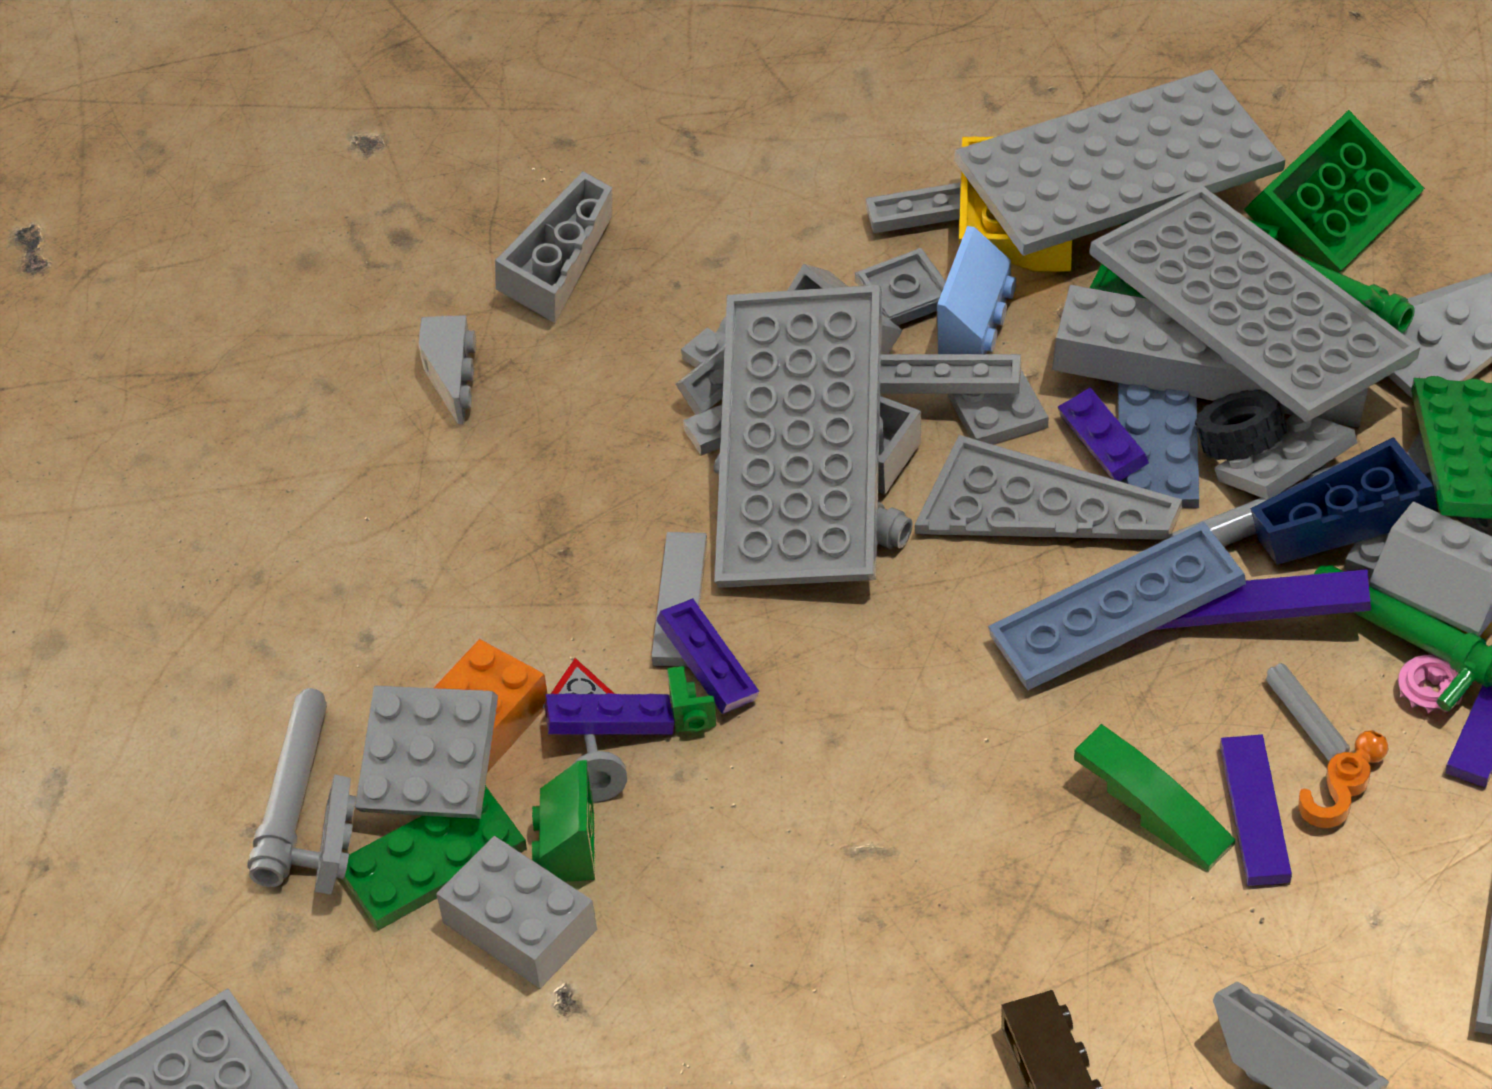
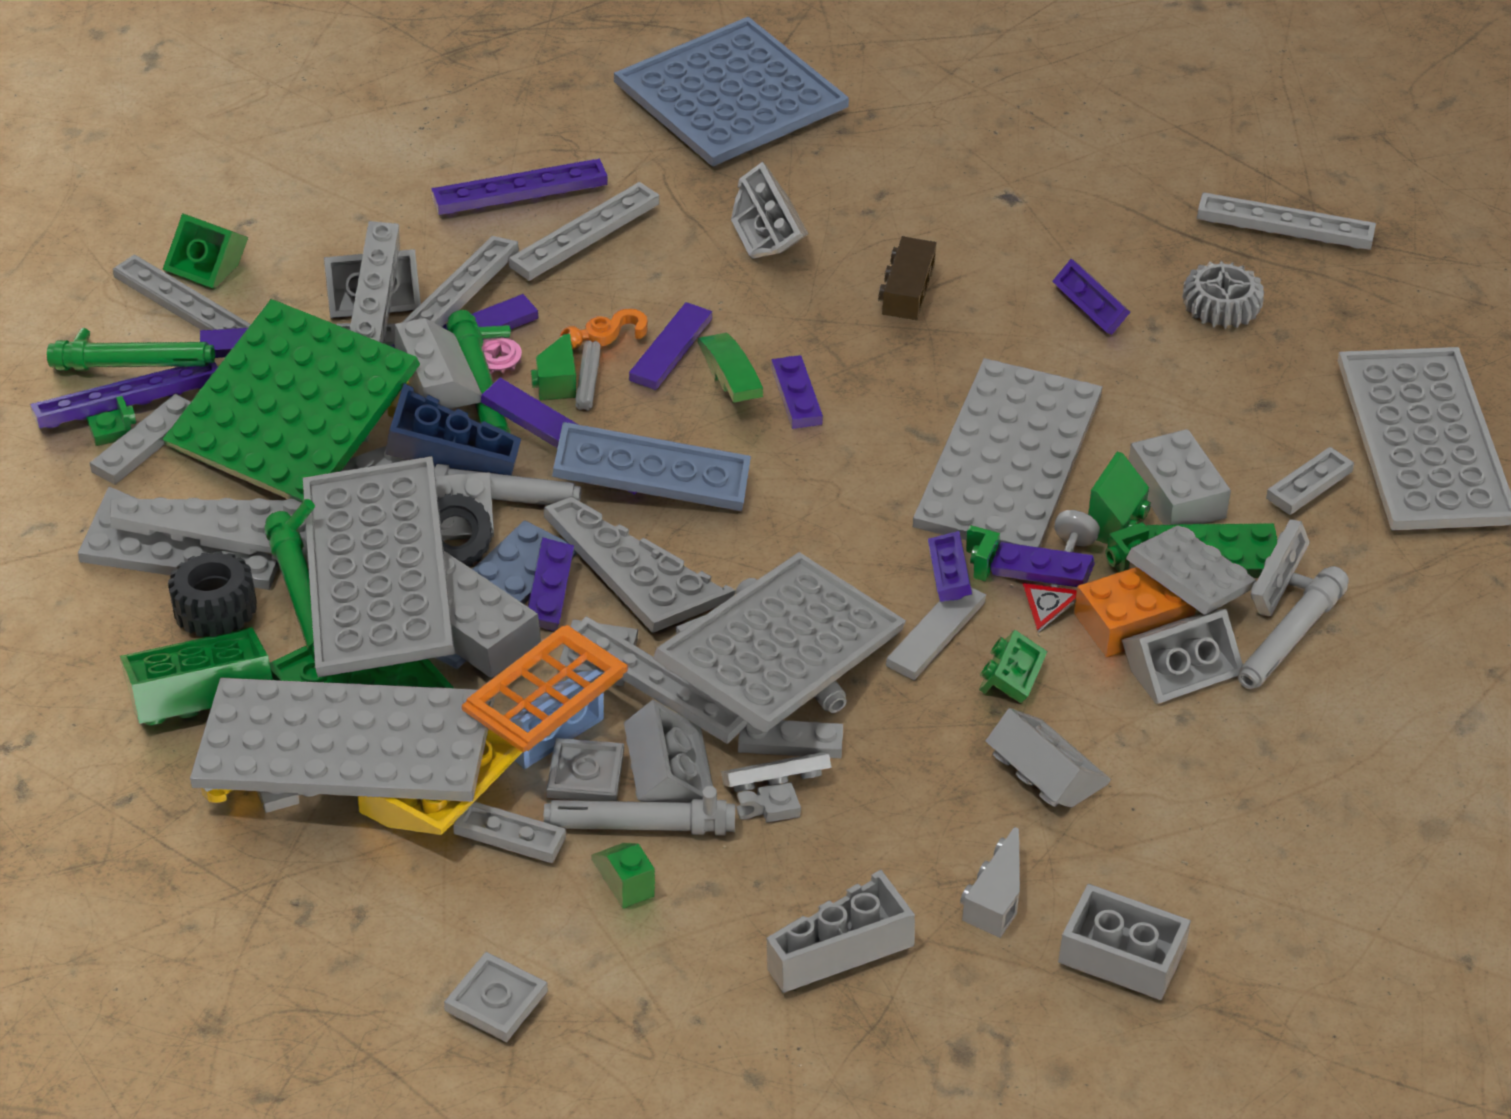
camera: 155 degrees left, 5 degrees down
none -> black tyre [168,552,257,637]
none -> light grey plate [444,952,548,1042]
none -> orange piece [462,625,628,753]
none -> green slope [531,334,576,400]
none -> light grey cylinder [544,786,735,835]
none -> green slope [591,843,655,909]
none -> dark purple plate [771,355,823,429]
none -> light grey plate [912,358,1103,548]
none -> green bracket [979,630,1048,703]
none -> light grey slope [985,708,1111,808]
none -> light grey brick [1058,884,1191,1000]
none -> green bracket [1105,522,1149,572]
none -> light grey slope [1122,609,1243,704]
none -> light grey plate [1266,447,1354,515]

